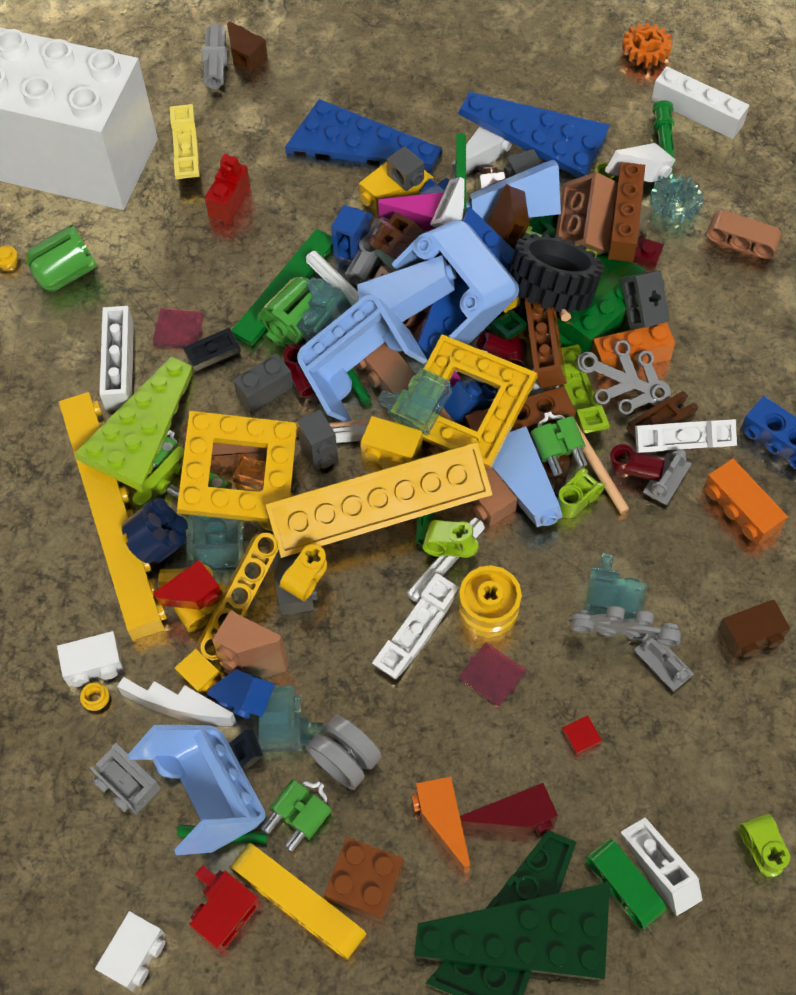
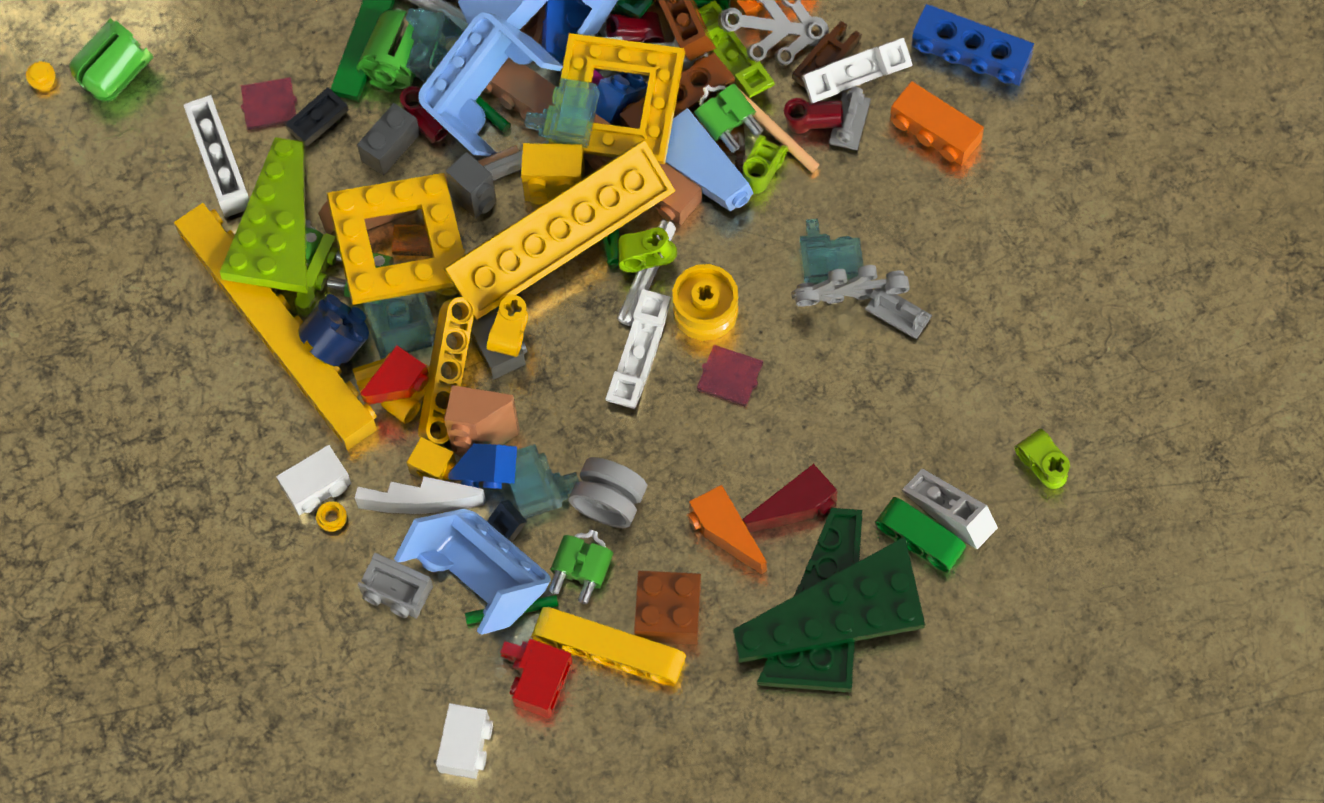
camera: 15 degrees left, 5 degrees up
red tile [561,715,602,756] -> none
reddish brown brick [718,599,790,658] -> none

